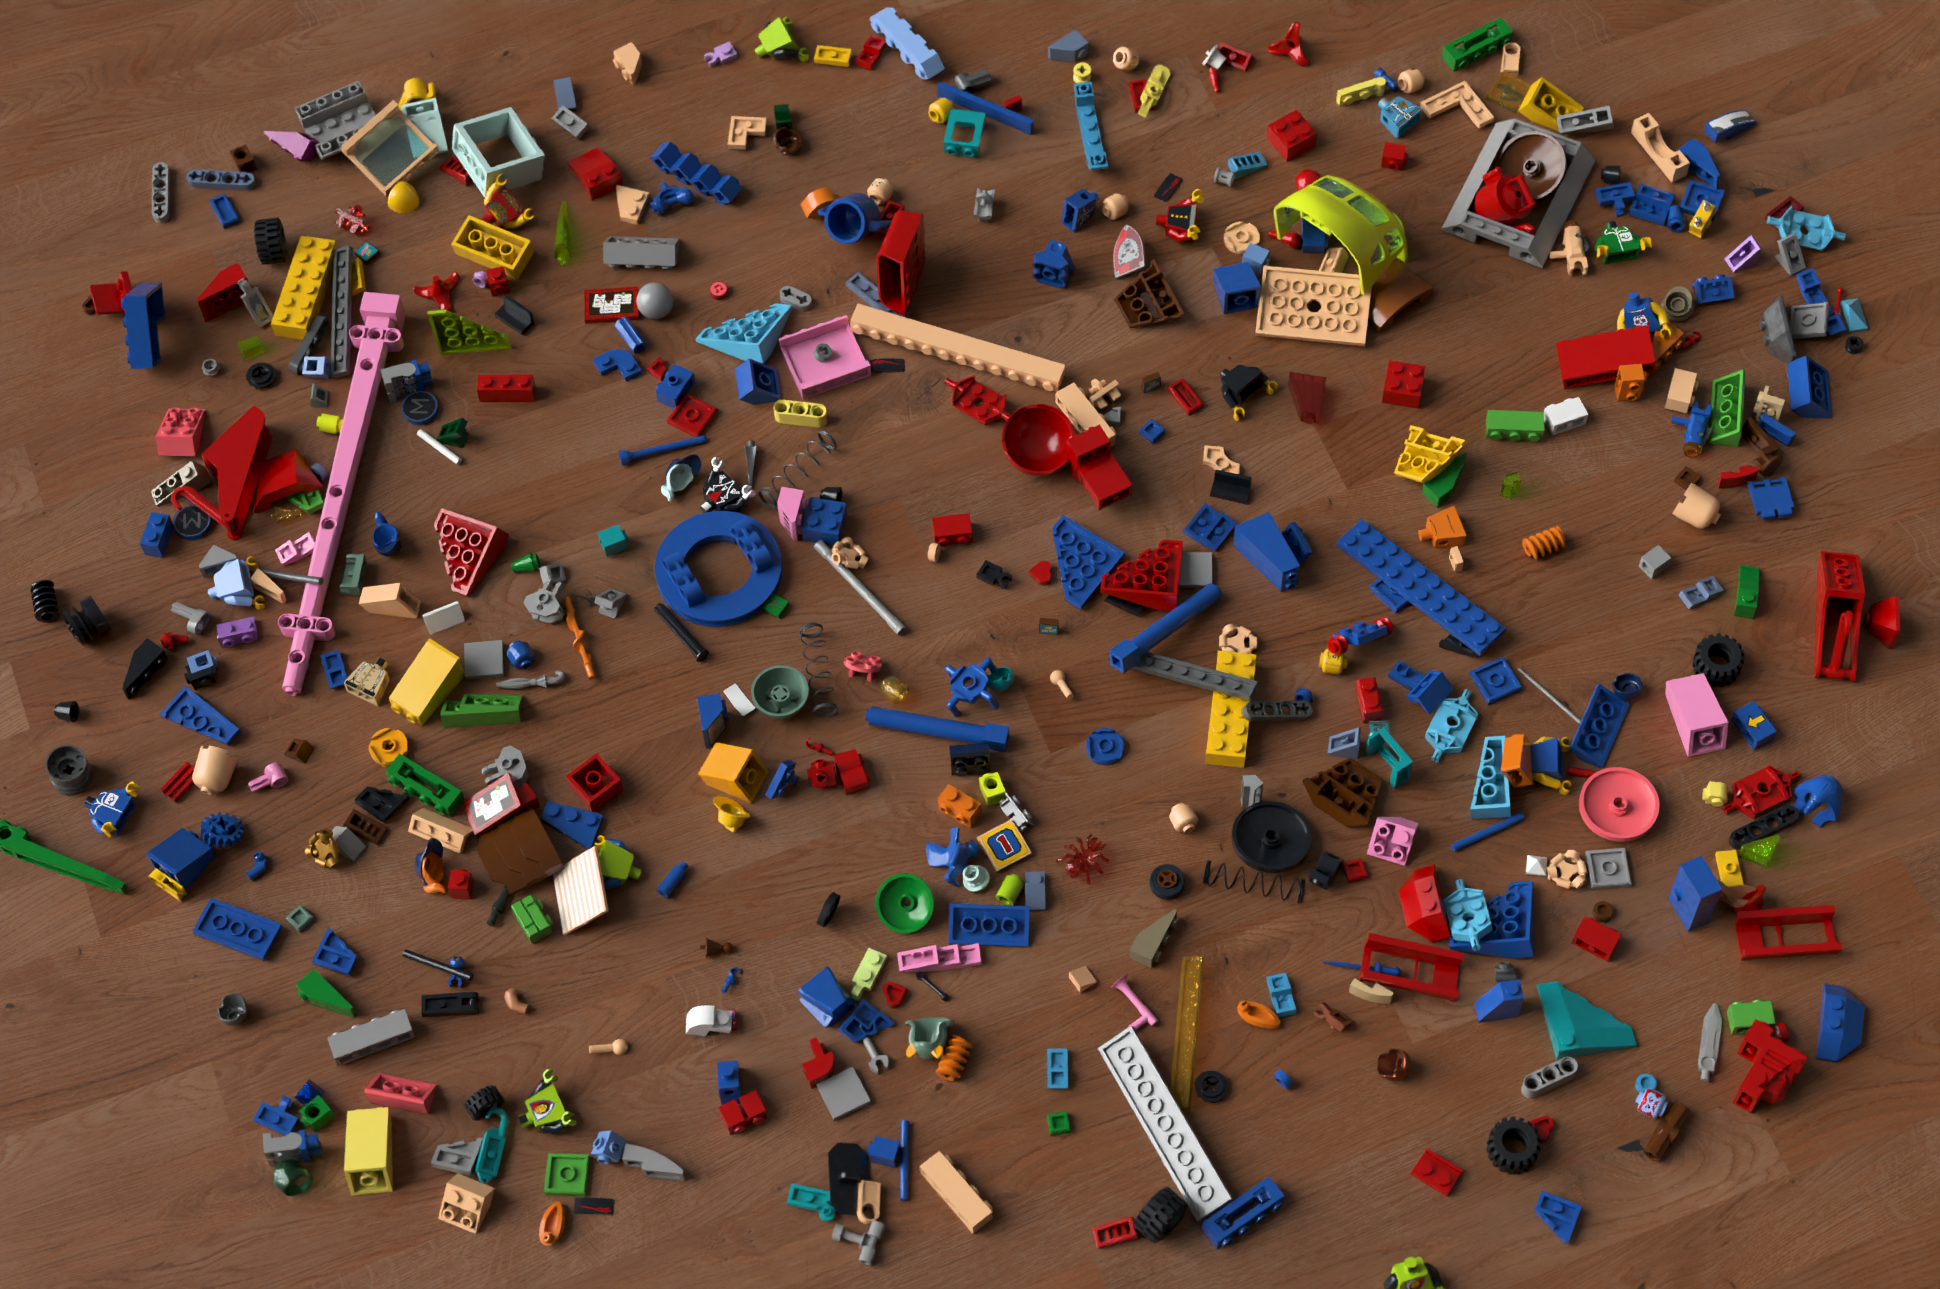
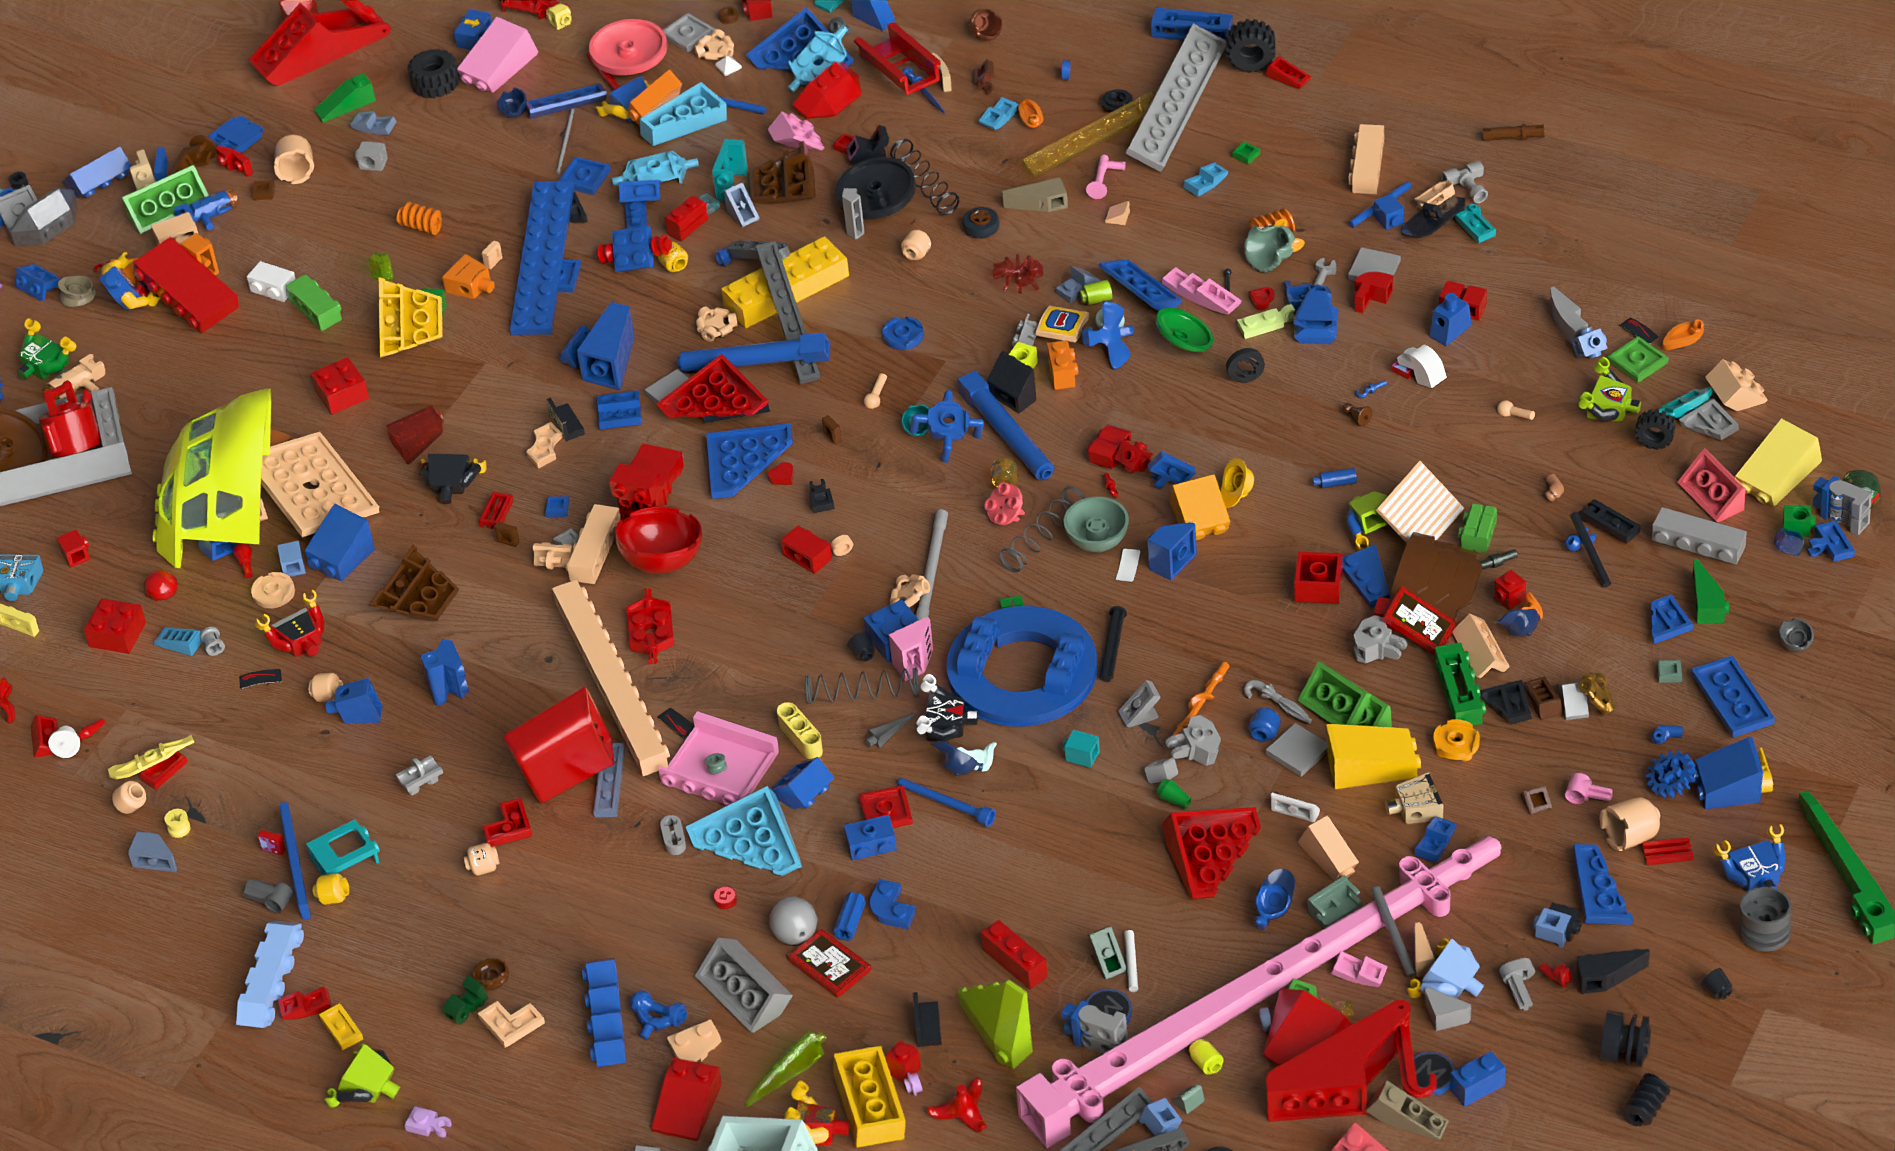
camera: 130 degrees left, 15 degrees down
medium lavender bracket [216,617,259,648] -> none
red tile [647,357,666,382] -> none
orange brick [801,187,841,220] -> none
blue piece [818,193,892,244] -> none
dark azure slope [1074,82,1109,171] -> none
shield [1113,225,1146,279] -> none

